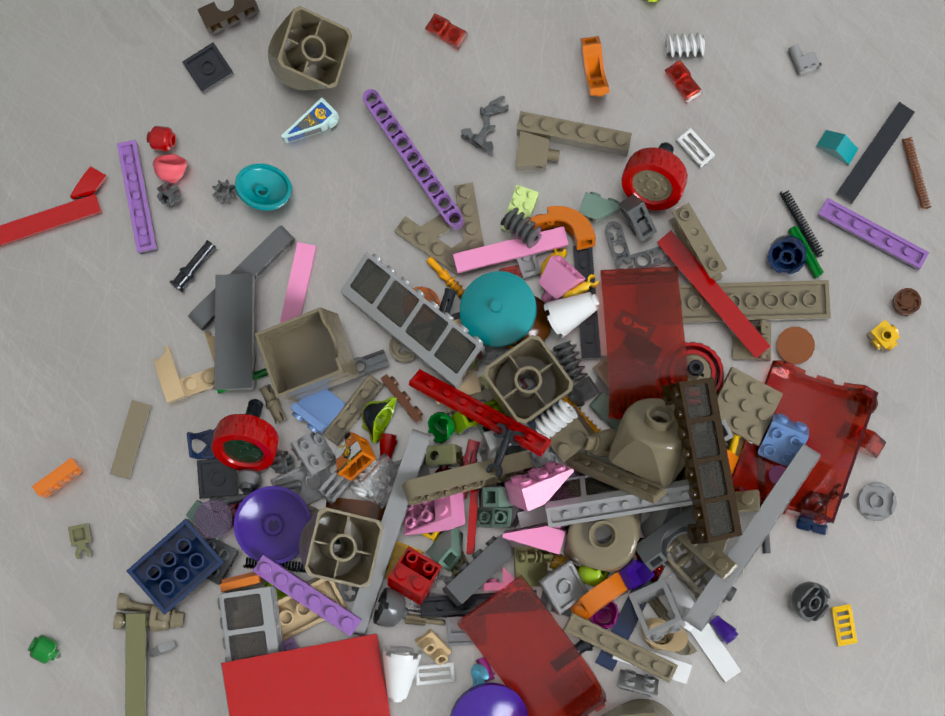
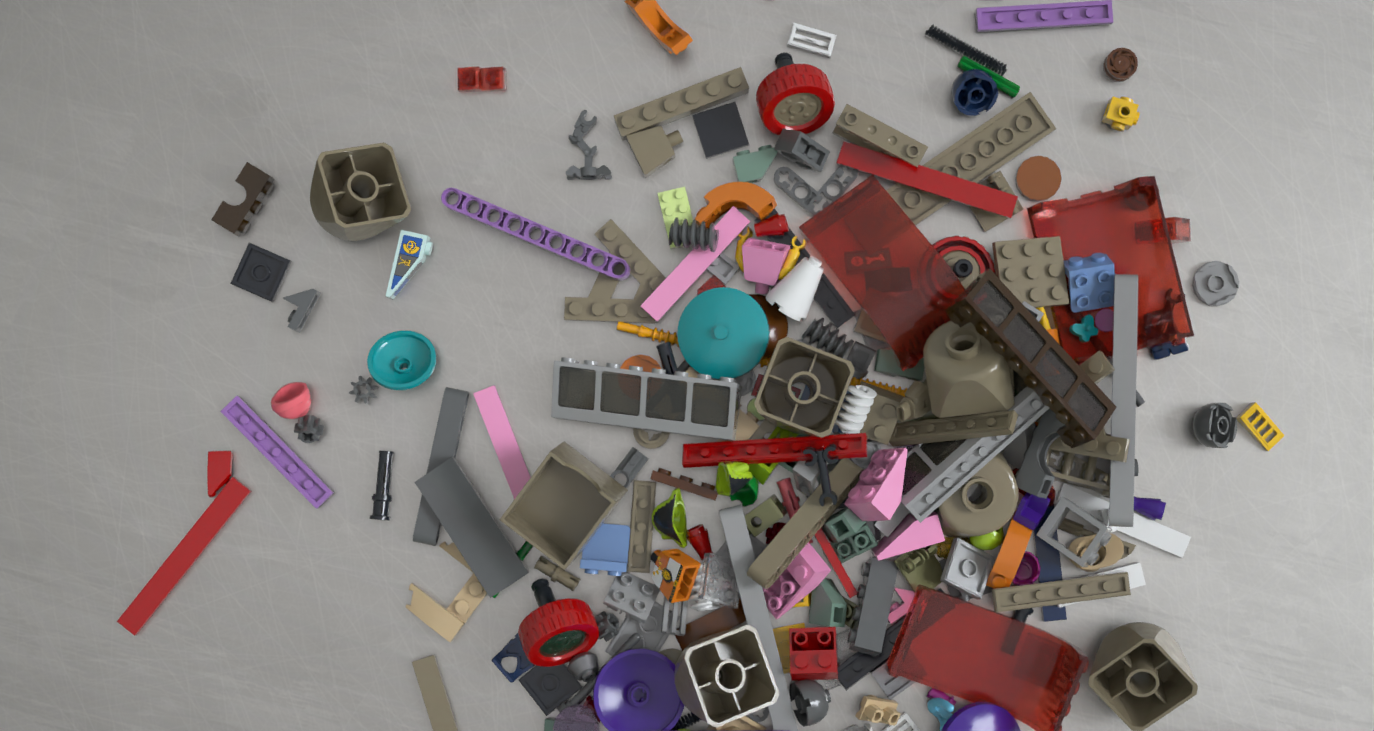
camera: 40 degrees left, 5 degrees up
red head [146,126,176,152] -> none
dark tan axle [405,613,445,626] -> none
light grey hinge [617,669,659,697] -> none
none -> dark grey slope [283,289,321,333]
none -> black tile [692,102,749,159]
none -> lime hat [716,461,753,496]
none -> red cone [754,213,789,237]
none -> teal piece [1069,314,1098,343]

